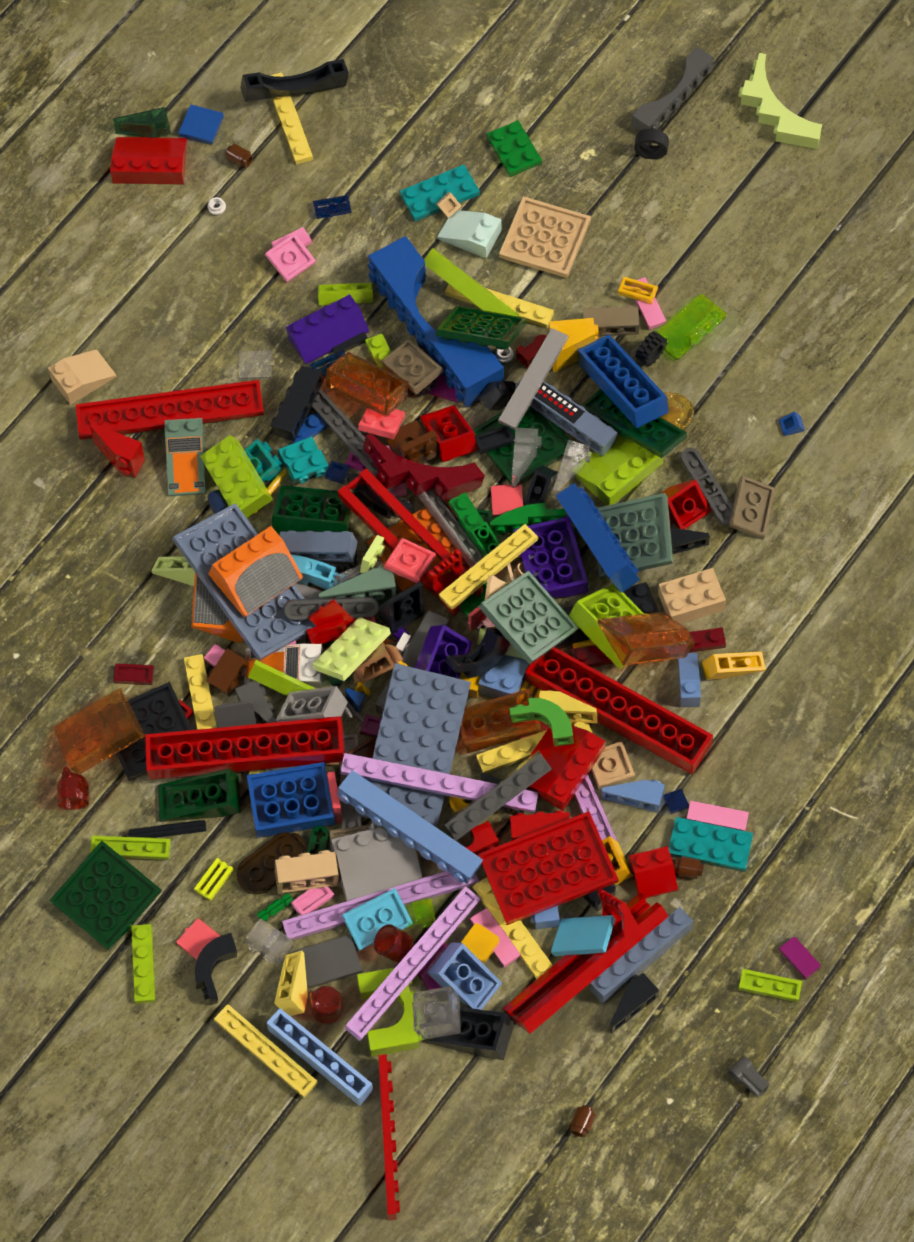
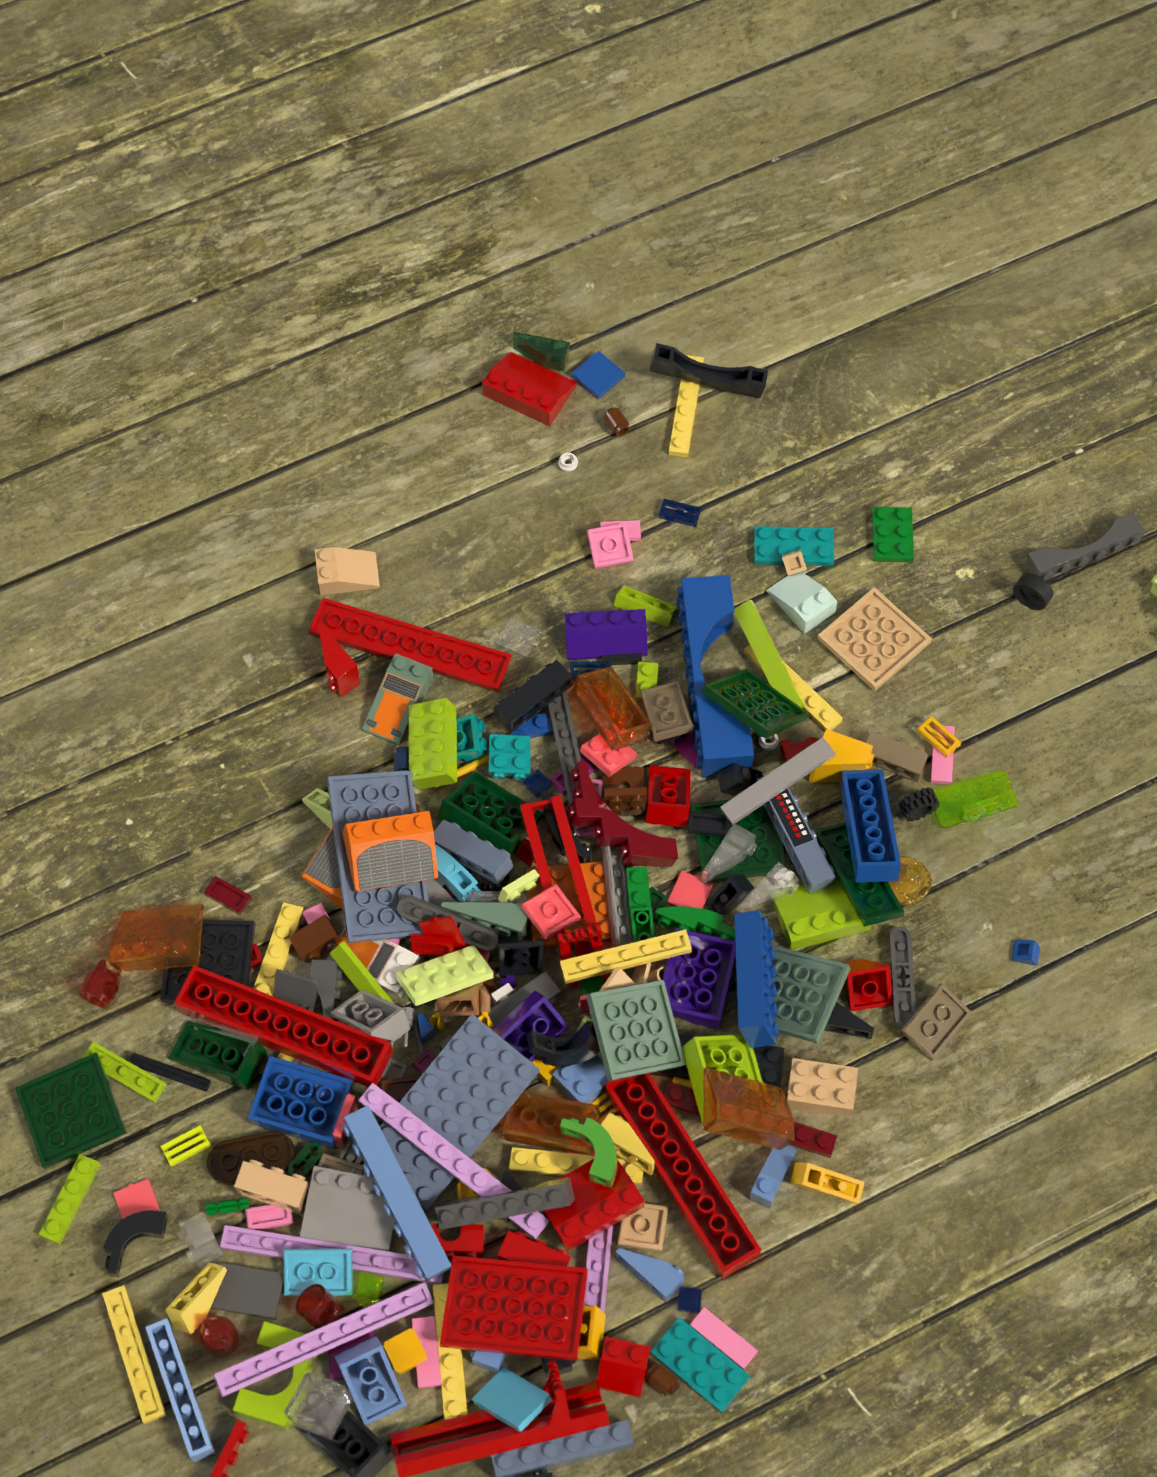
camera: 25 degrees right, 0 degrees up
none -> red slope [515,838,534,867]

